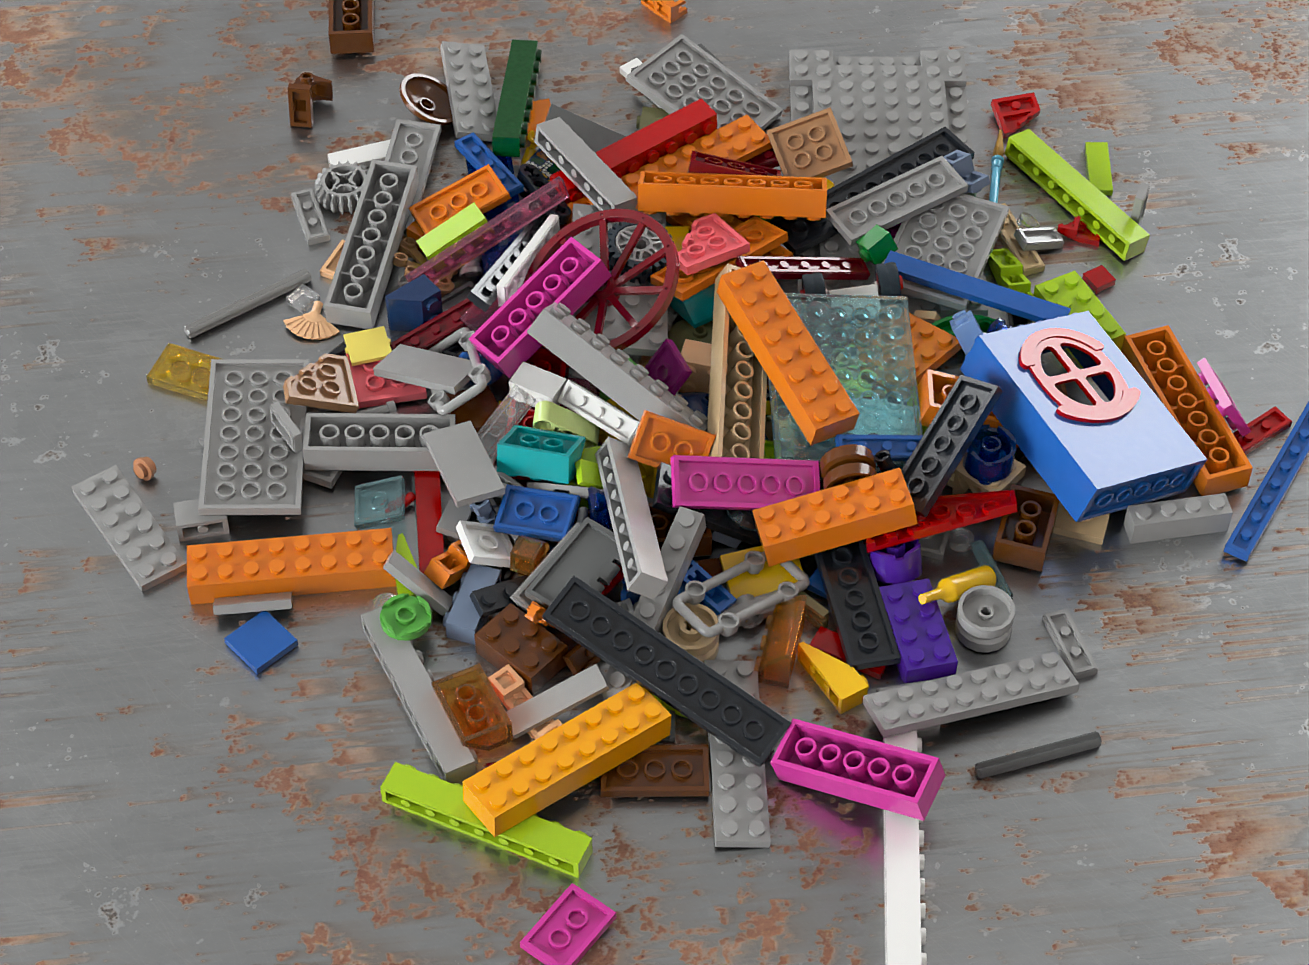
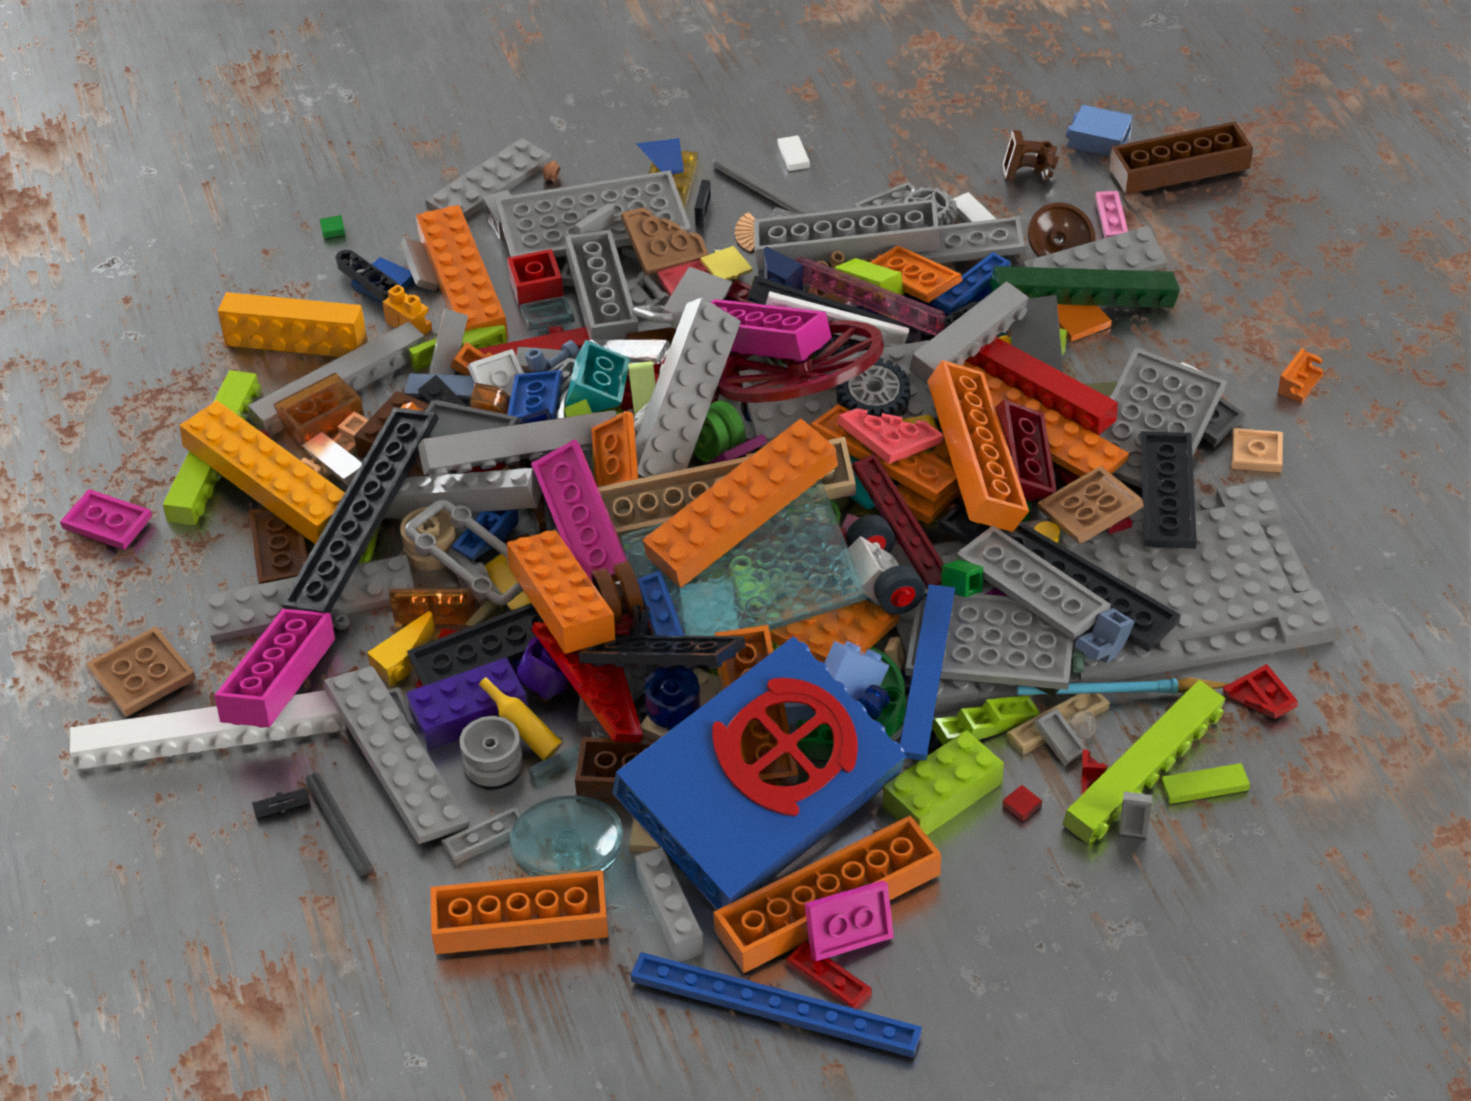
camera: 80 degrees right, 5 degrees down
bright green tile [380,593,432,641] -> none
light grey tile [423,421,505,508] -> none
none -> medium nougat plate [86,626,196,717]
none -> light orange brick [217,292,368,357]
none -> black pin [252,787,310,819]
none -> green tile [319,215,345,239]
none -> black beam [335,250,399,301]
none -> light orange hips [383,285,432,335]
none -> orange brick [430,870,609,954]
none -> red brick [507,249,564,308]
none -> clear light blue dish [510,795,624,877]
none -> blue slope [635,138,684,174]
none -> black tile [694,180,711,226]
none -> white tile [777,135,810,171]
none -> medium blue brick [1066,105,1133,156]
none -> bright pink plate [1095,191,1128,238]
none -> black plate [1140,431,1197,549]
none -> light nougat tile [1231,428,1283,473]

